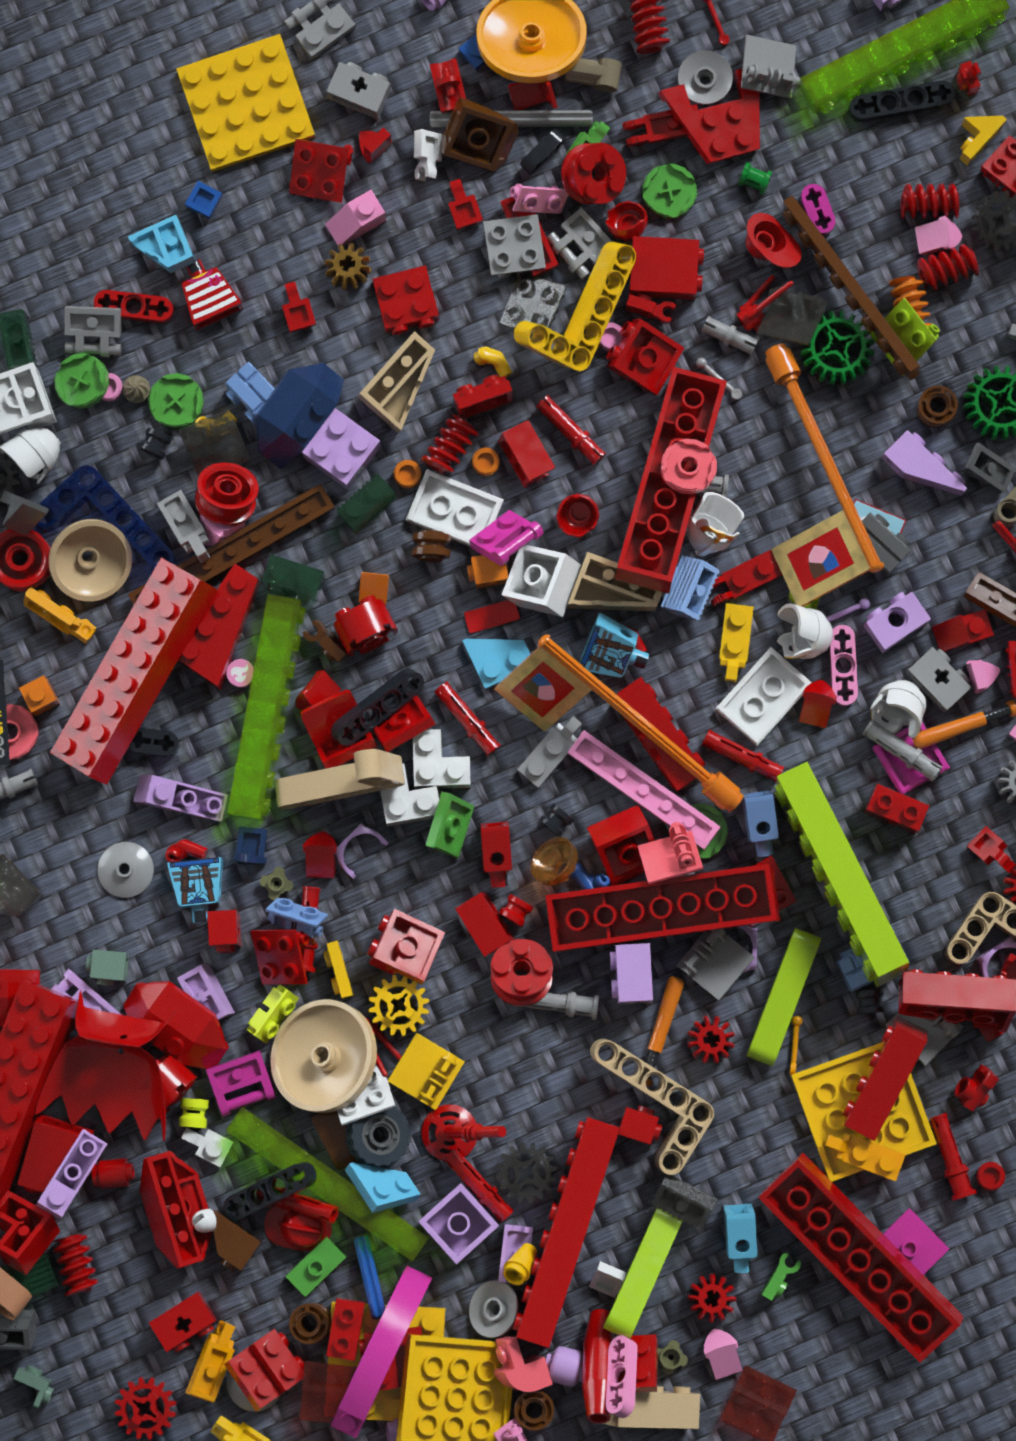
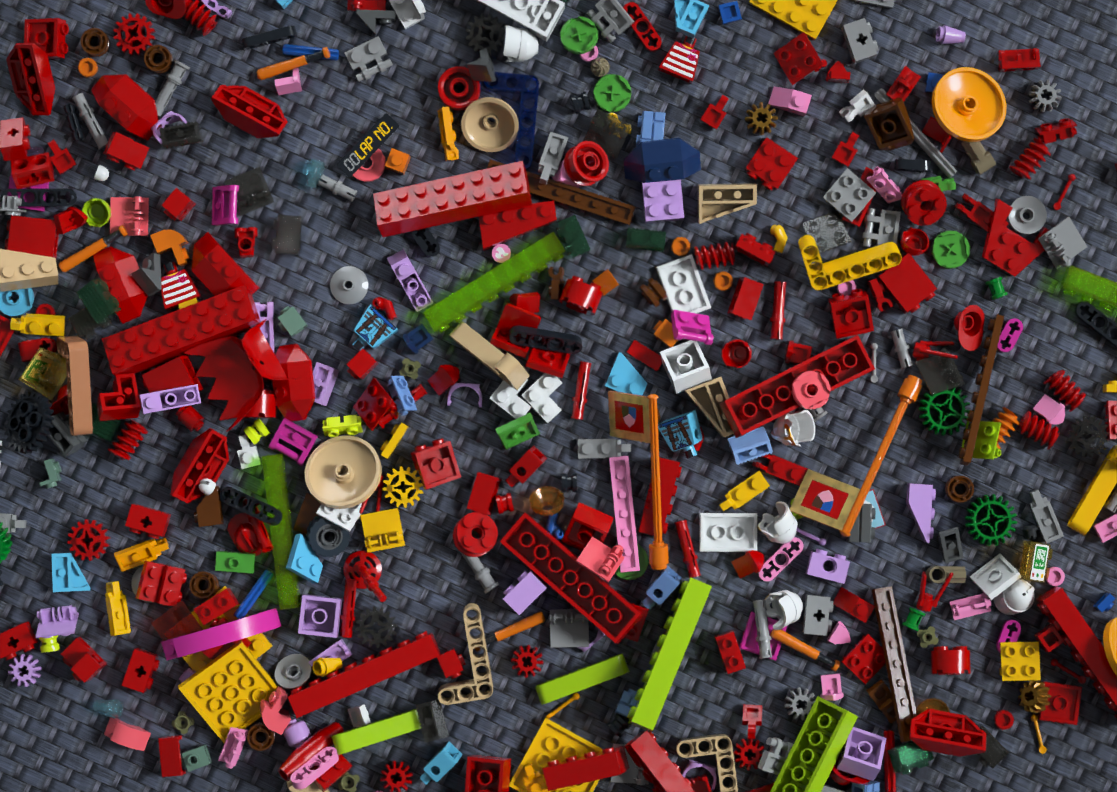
camera: 45 degrees right, 5 degrees up
none -> red tile [785,340,812,364]

